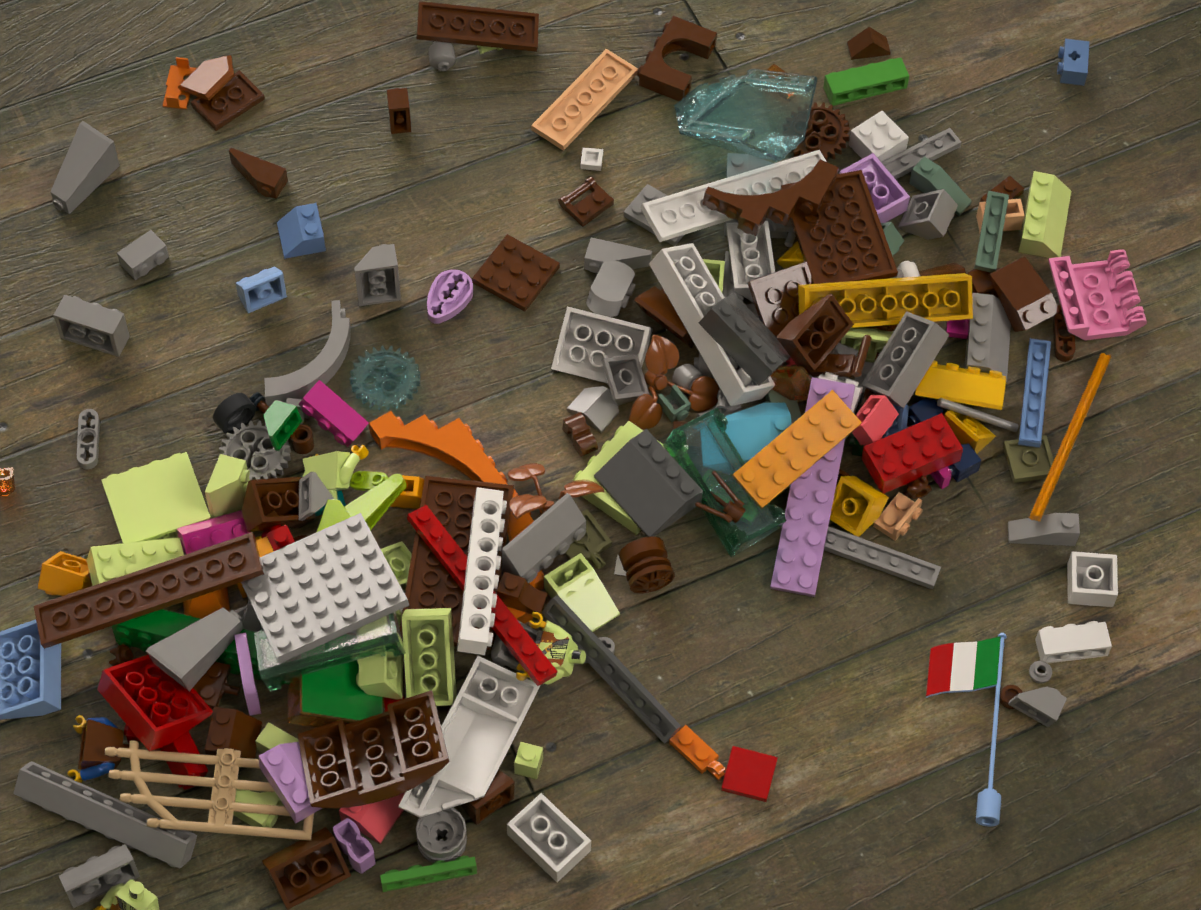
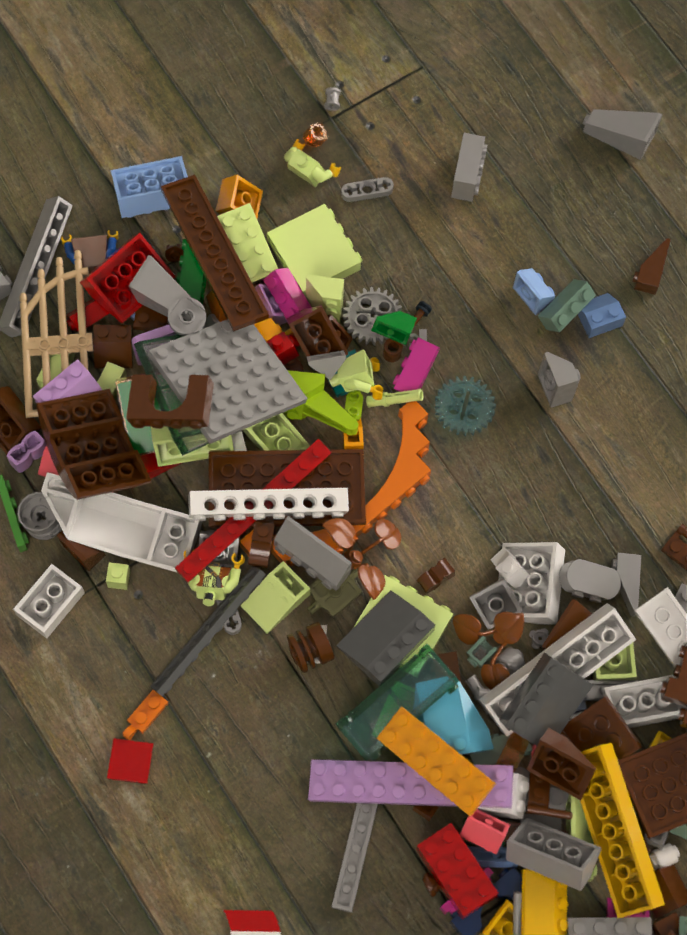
camera: 80 degrees right, 10 degrees up
light grey brick [117,230,169,280] -> none
black tyre [213,393,256,434] -> none
light grey arch [264,300,351,407] -> none
yellowish green brick [401,608,457,706] -> none
lavender piece [427,270,473,324] -> none
reddish brown plate [472,234,560,312] -> none
light grey slope [567,386,619,433] -> none
reddish brown plant [695,471,746,523] -> none
yellow slope [830,476,889,537] -> none
light nougat bracket [873,492,923,541] -> none
none -> reddish brown arch [126,375,214,429]
none -> light grey plate [168,298,206,336]
none -> yellowish green torso [284,139,341,187]
none -> yellowish green pin [366,389,423,408]
none -> white arch [490,547,529,588]
none -> sand green brick [538,279,596,333]

